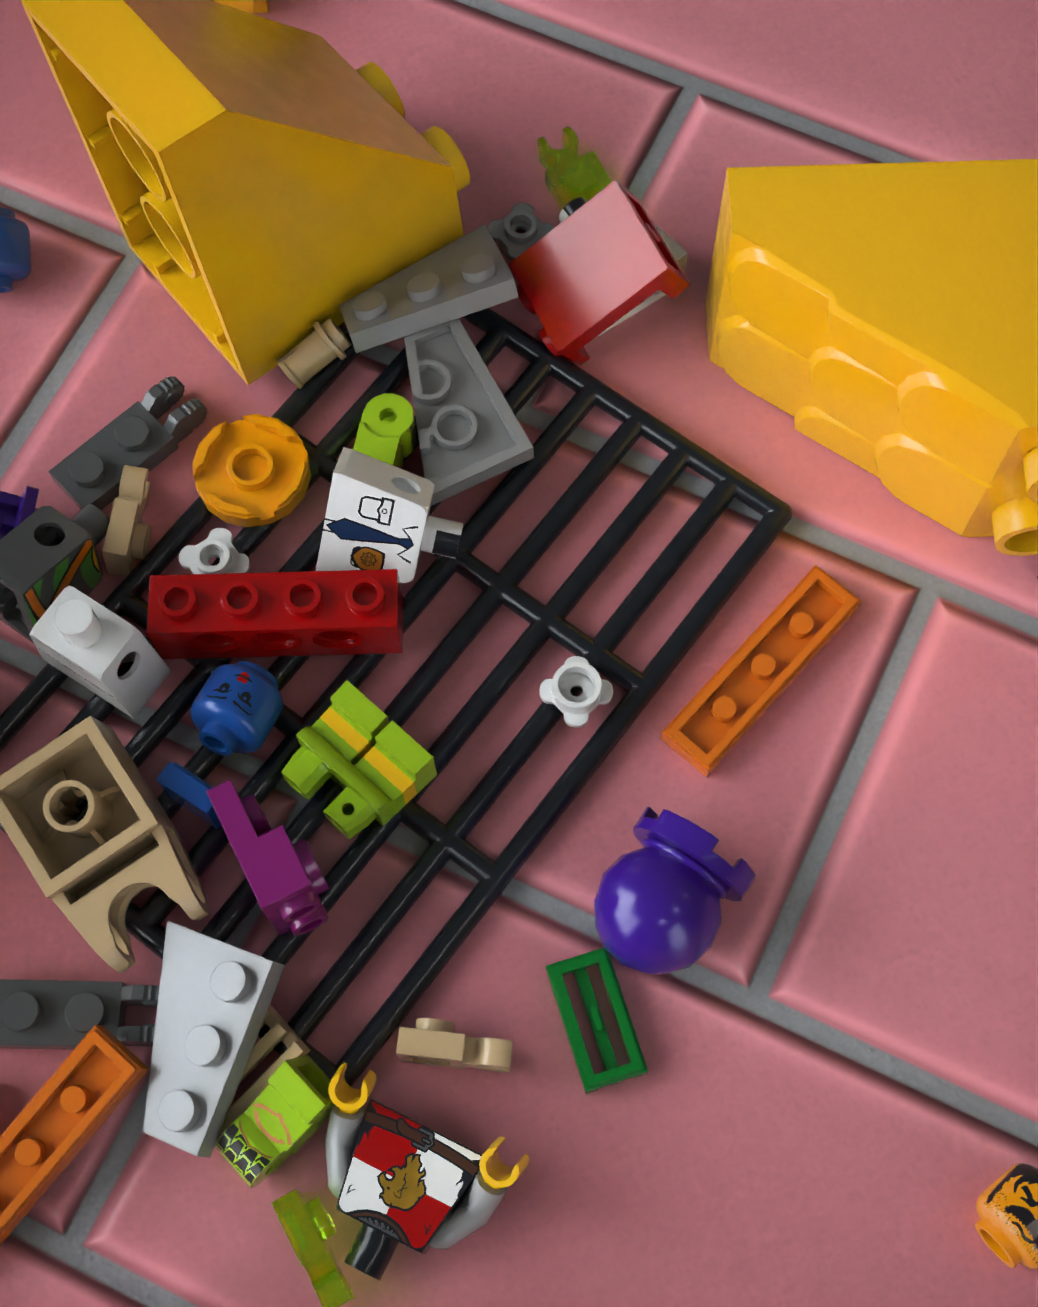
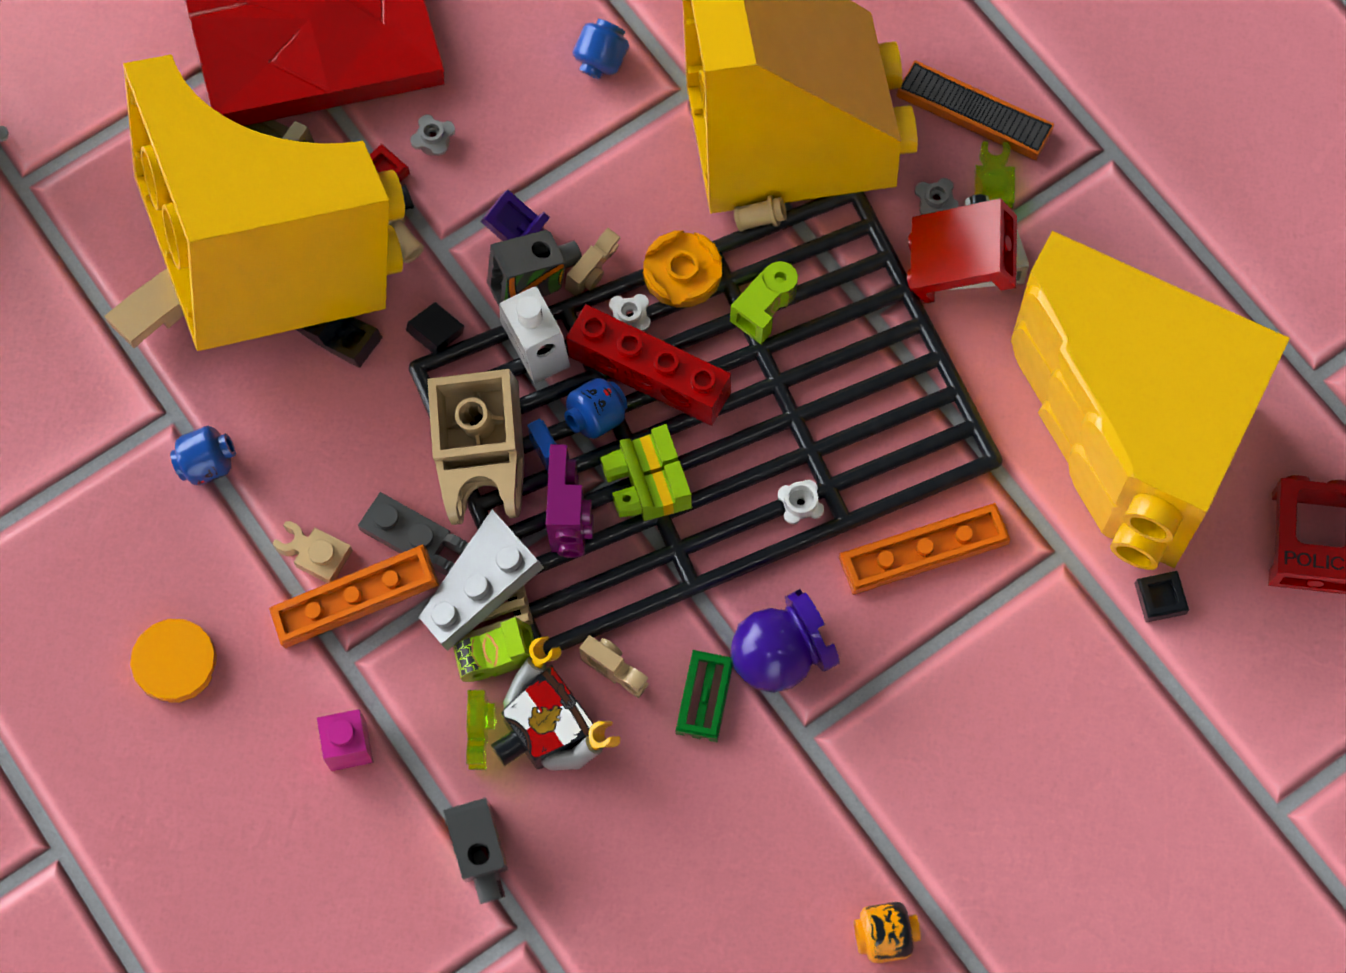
camera: 30 degrees right, 0 degrees up
dark grey hinge [48,376,208,510] -> none
white torso [316,447,464,583] -> none
light grey wing [339,224,519,353] -> none
light grey wing [404,318,534,506] -> none
none -> tile [896,60,1055,161]

